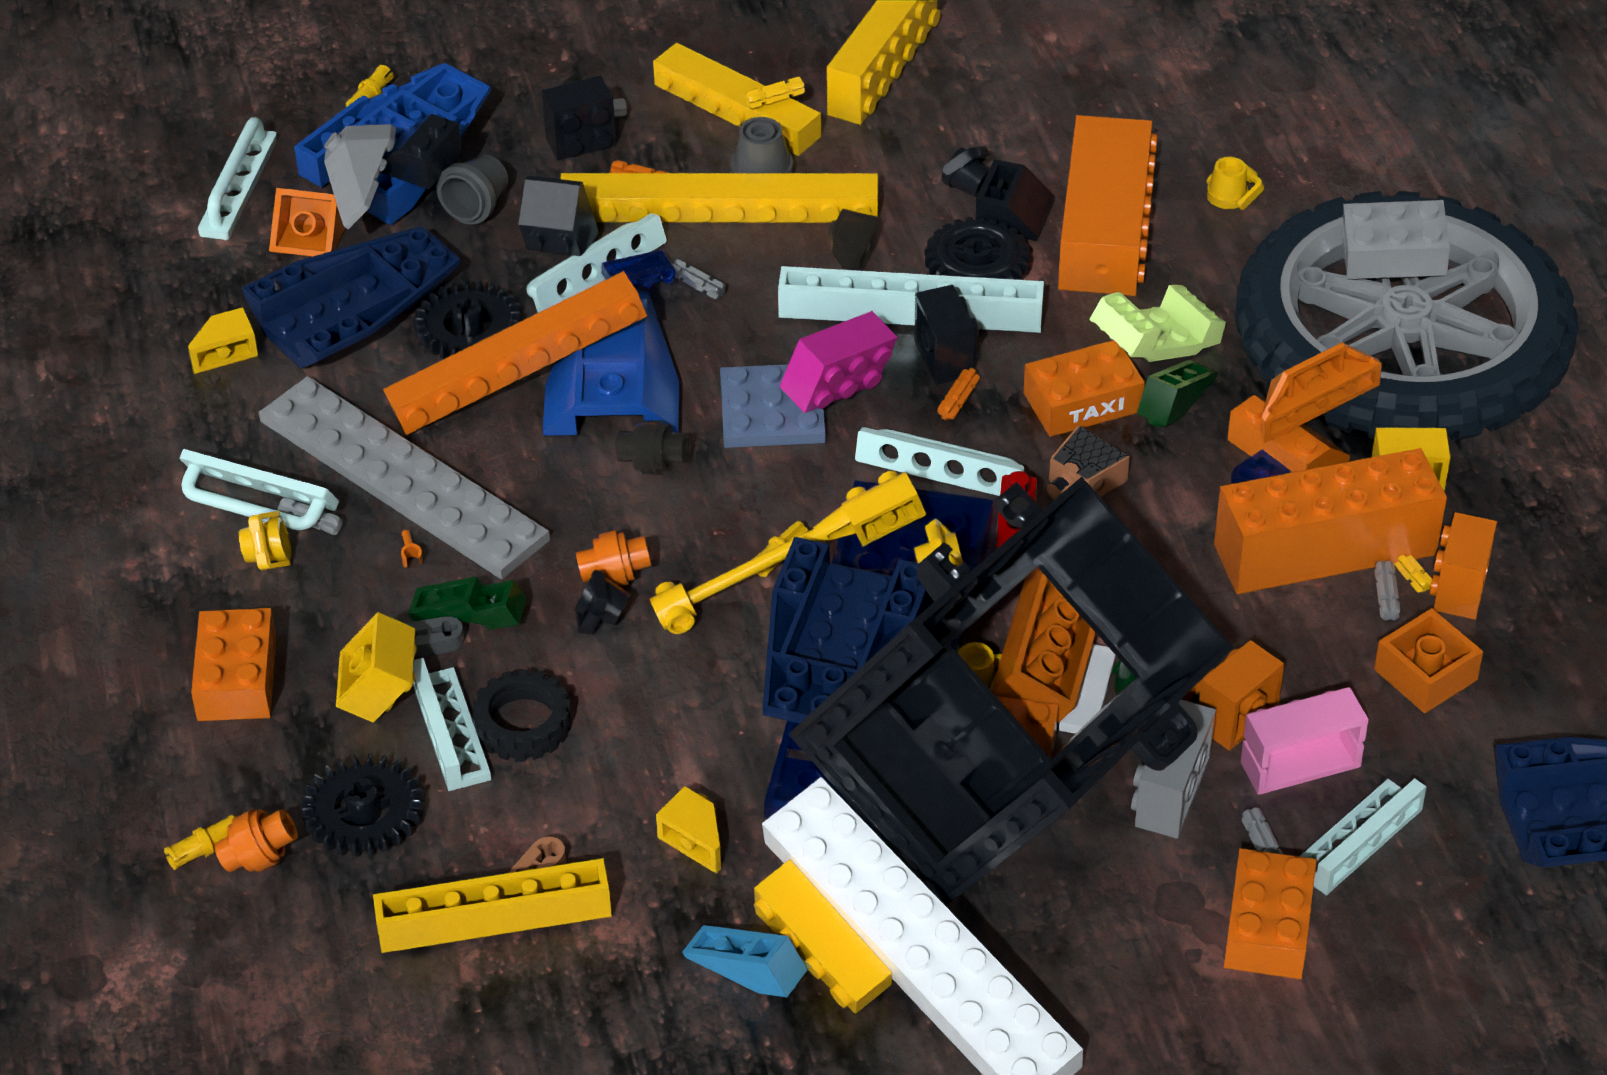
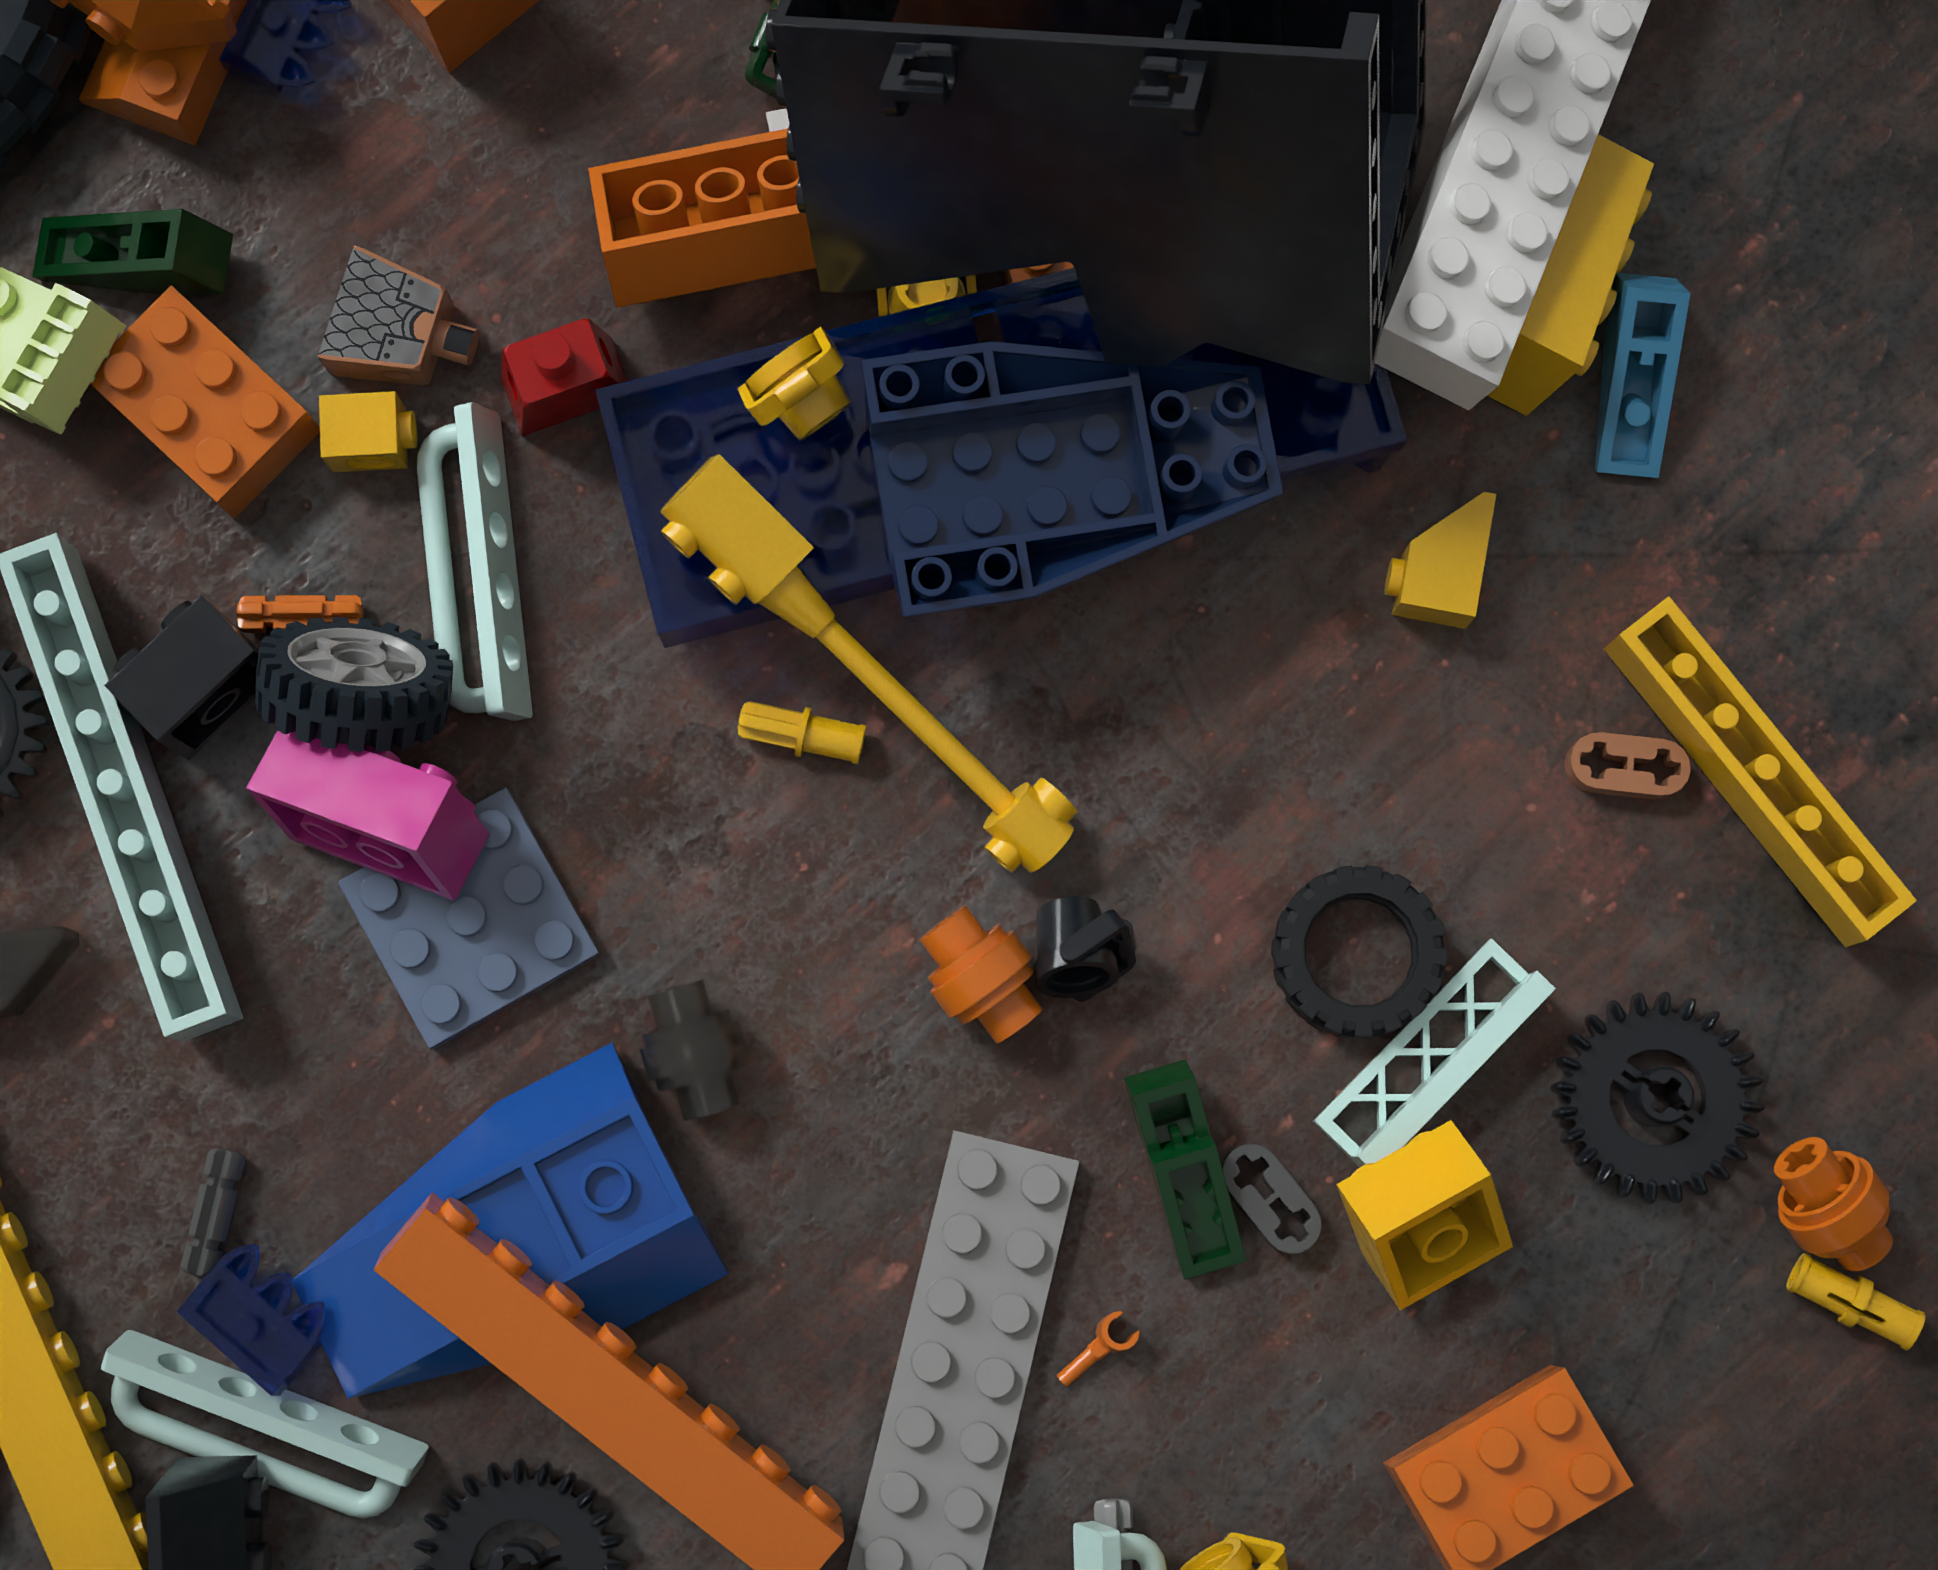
camera: 120 degrees left, 35 degrees up
none -> black wheel [255,617,453,752]
none -> yellow brick [319,391,417,472]

